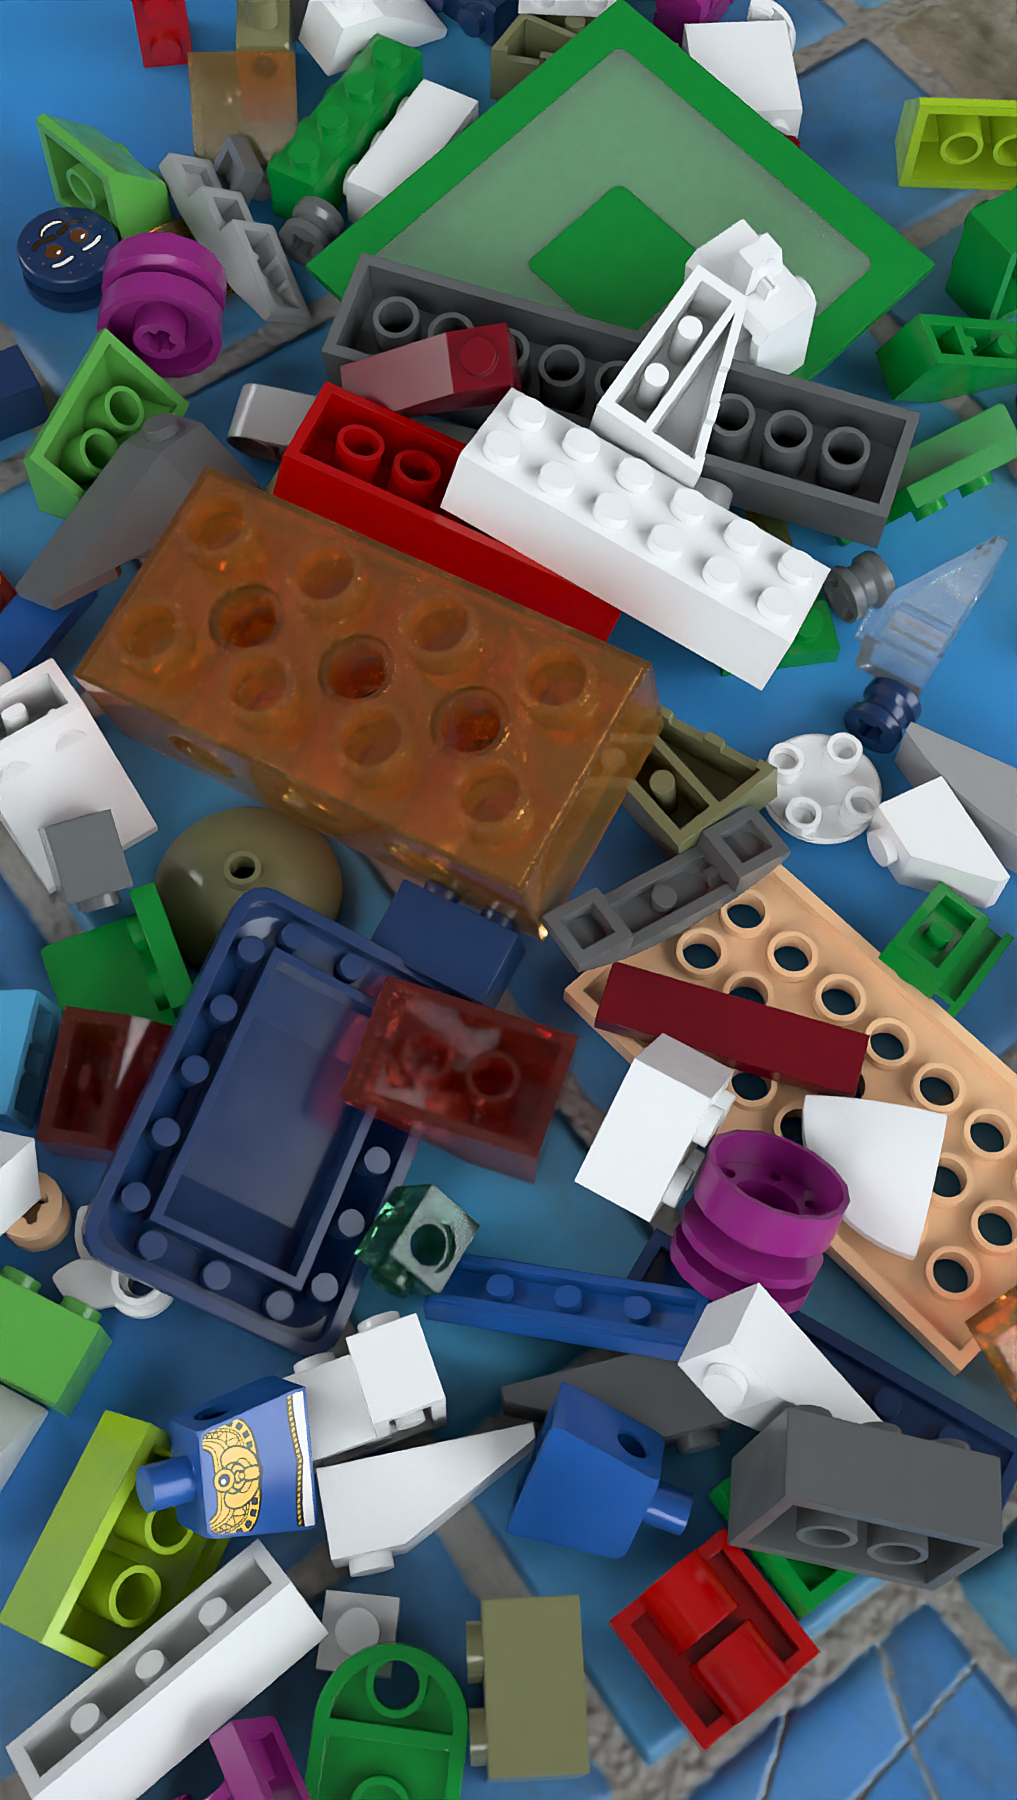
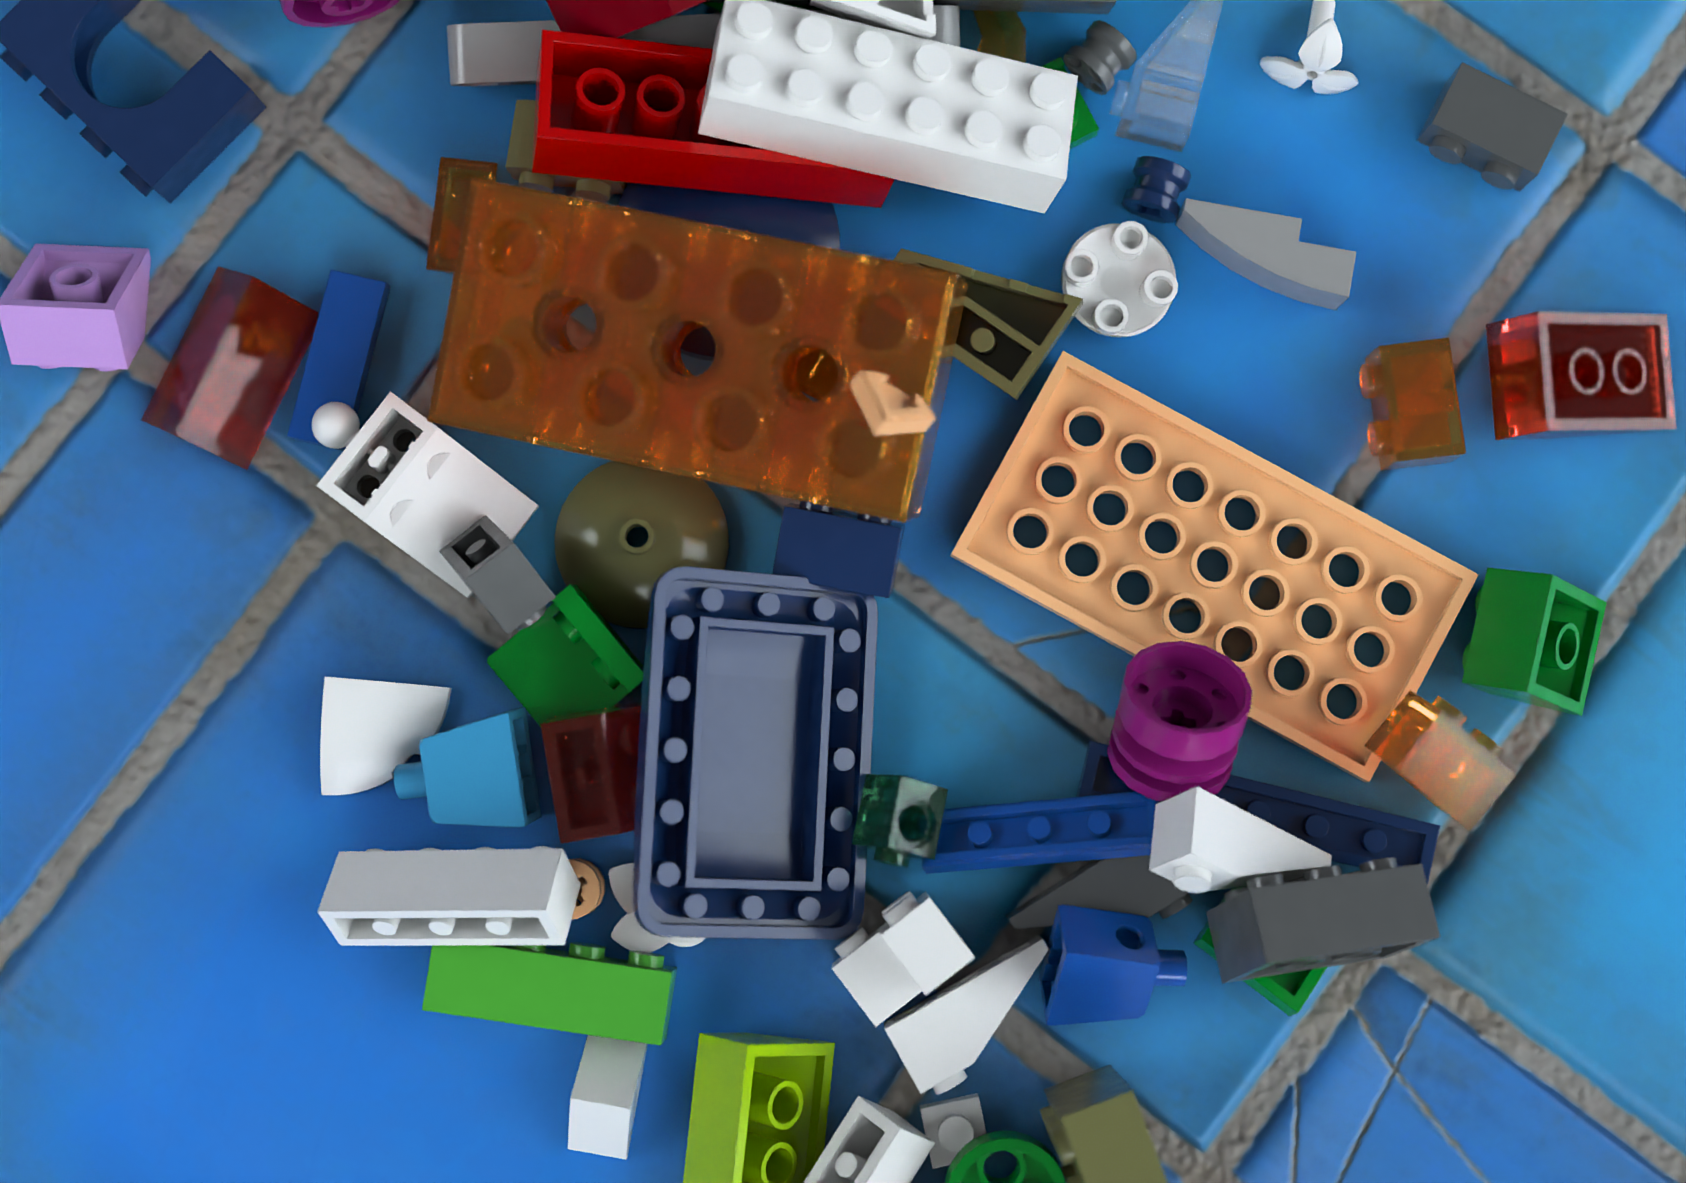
camera: 10 degrees left, 20 degrees up
dark grey wedge [15,413,263,610] -> none
bright green slope [23,328,190,519] -> none
blue torso [136,1375,319,1539] -> none
clear red slope [340,975,579,1184] -> none
dark grey slope [541,804,791,972] -> none
white brick [574,1033,736,1222] -> none
dark red tile [594,962,870,1098] -> none
red plate [607,1527,820,1752] -> none
white brick [802,1095,948,1260] -> none
white slope [866,776,1010,909] -> none
green plate [878,881,1014,1018] -> none
none -> light nougat tile [849,371,936,436]

